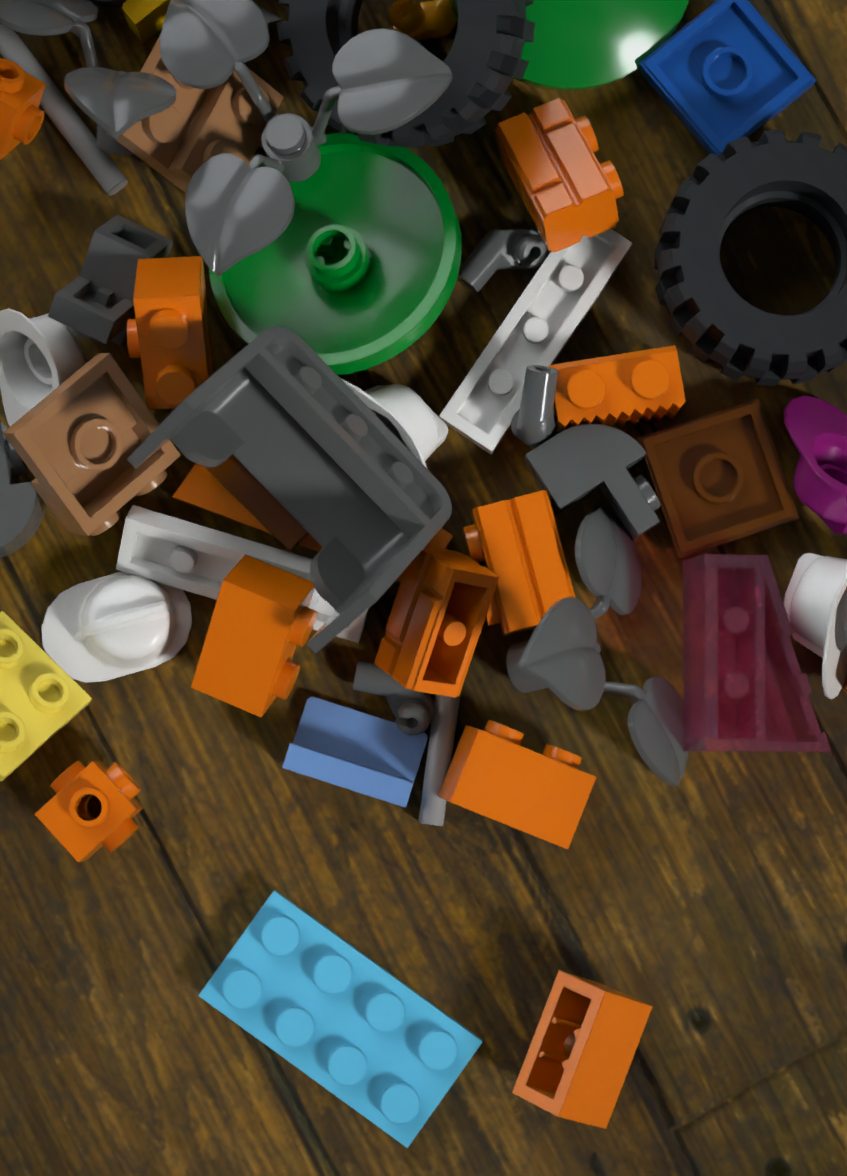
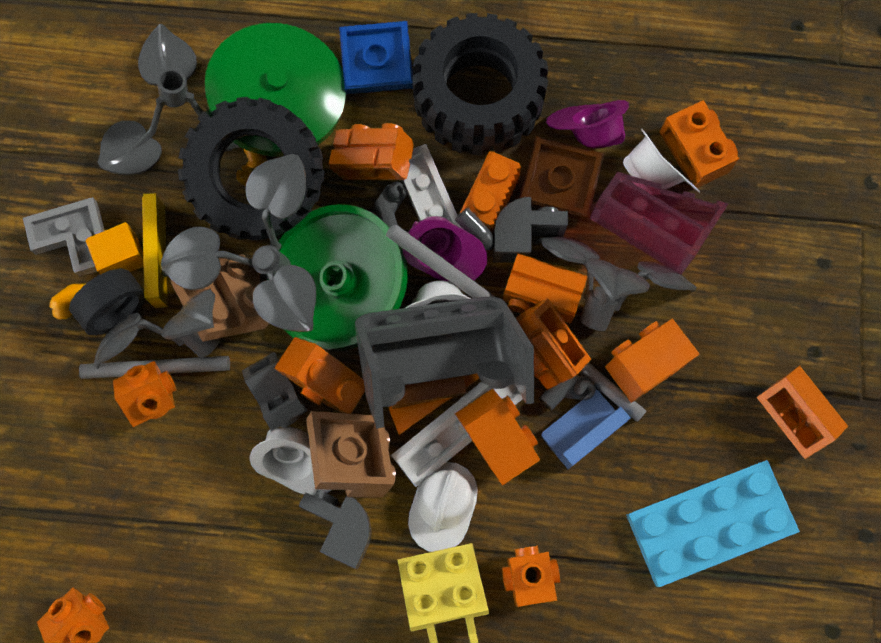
camera: 55 degrees left, 10 degrees down
none -> light grey bar [386,224,497,298]
none -> magenta piece [402,216,487,281]

